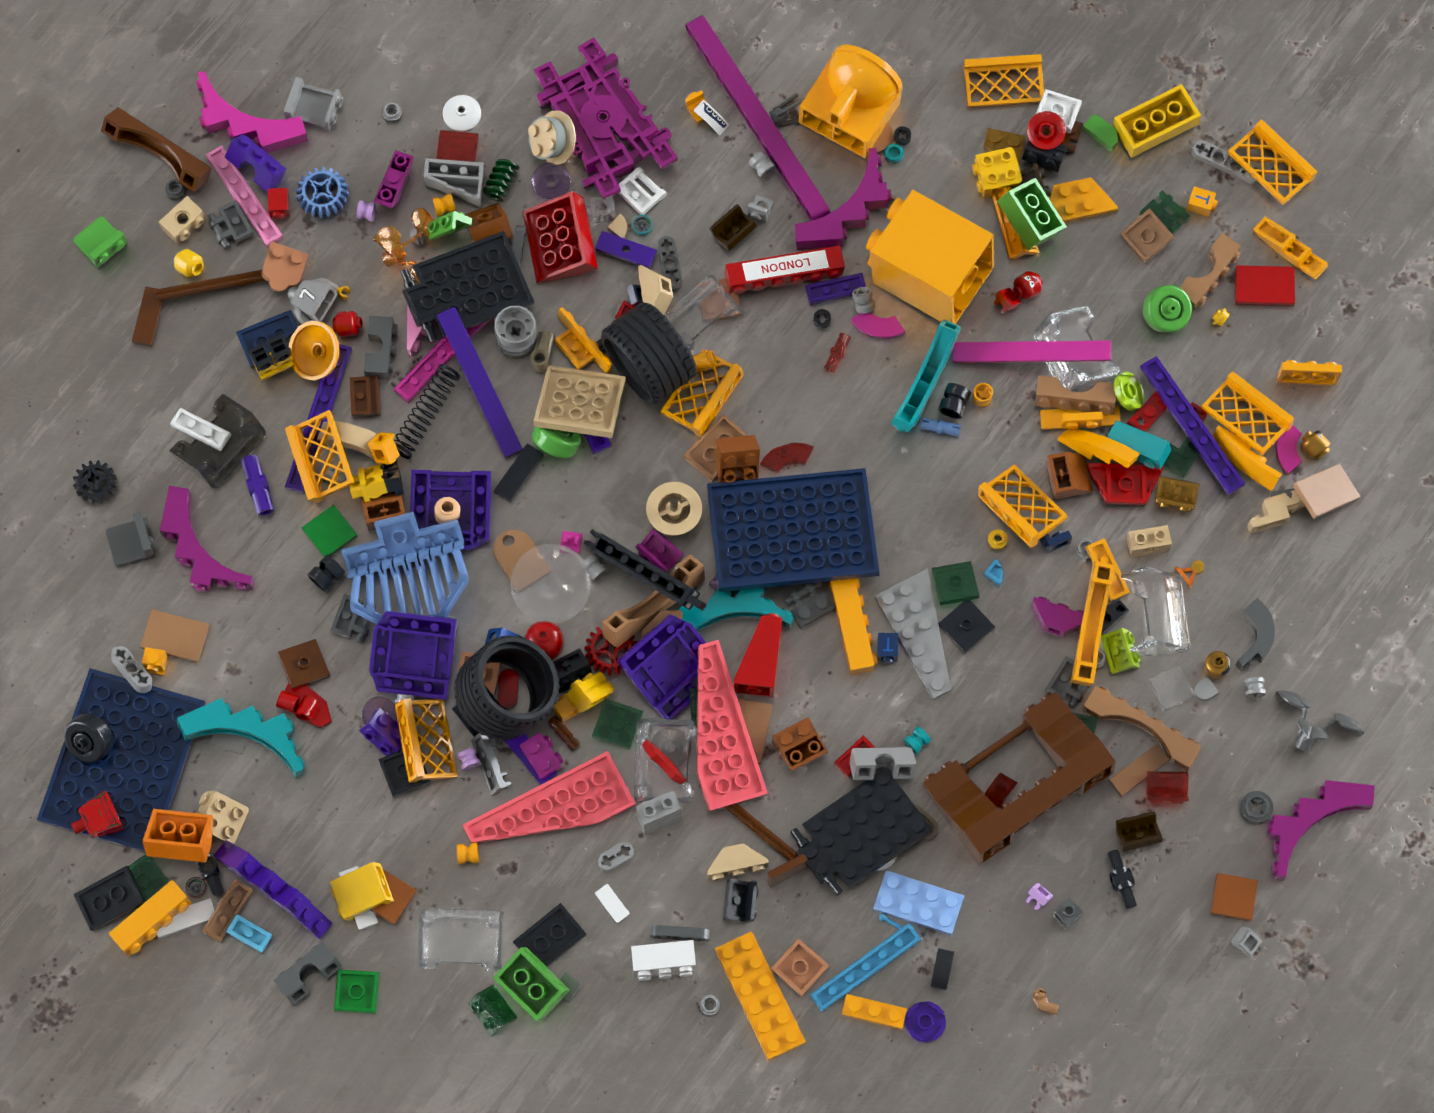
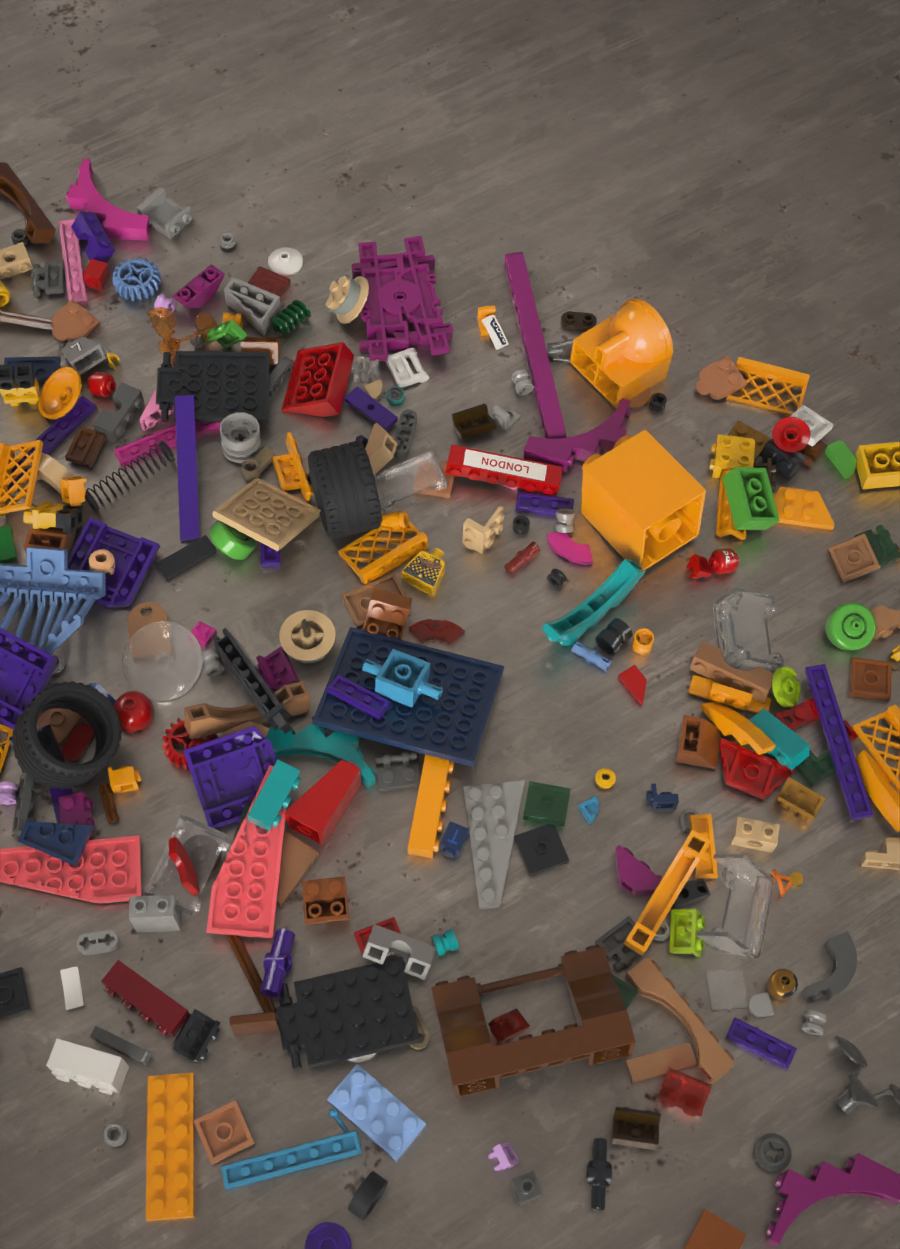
camera: 20 degrees right, 10 degrees down
clear purple dish [531,163,570,200] -> none
black bracket [553,648,593,693] -> none
yellow brick [567,672,614,712] -> none
clear green plate [592,698,644,750] -> none
tan slope [707,843,768,881] -> none
light orange plate [842,994,907,1030] -> none
teal tile [884,144,904,164] -> none
dark pink tile [953,340,1111,363] -> none
light orange fence [978,464,1068,548] -> none
none -> dark blue wing [18,821,95,866]
none -> dark red brick [101,960,190,1037]
none -> teal brick [247,760,302,832]
none -> dark purple piece [260,928,295,998]
none -> dark purple tile [327,674,391,720]
none -> dark azure brick [362,649,443,708]
none -> torso [402,548,445,597]
none -> tan bracket [462,506,505,554]
none -> black bush [547,569,567,588]
none -> dark brown plate [561,311,597,332]
none -> red tile [618,665,647,706]
none -> nougat plate [696,355,747,400]
none -> dark purple tile [725,1017,797,1070]
none -> dark orange tile [849,657,892,701]

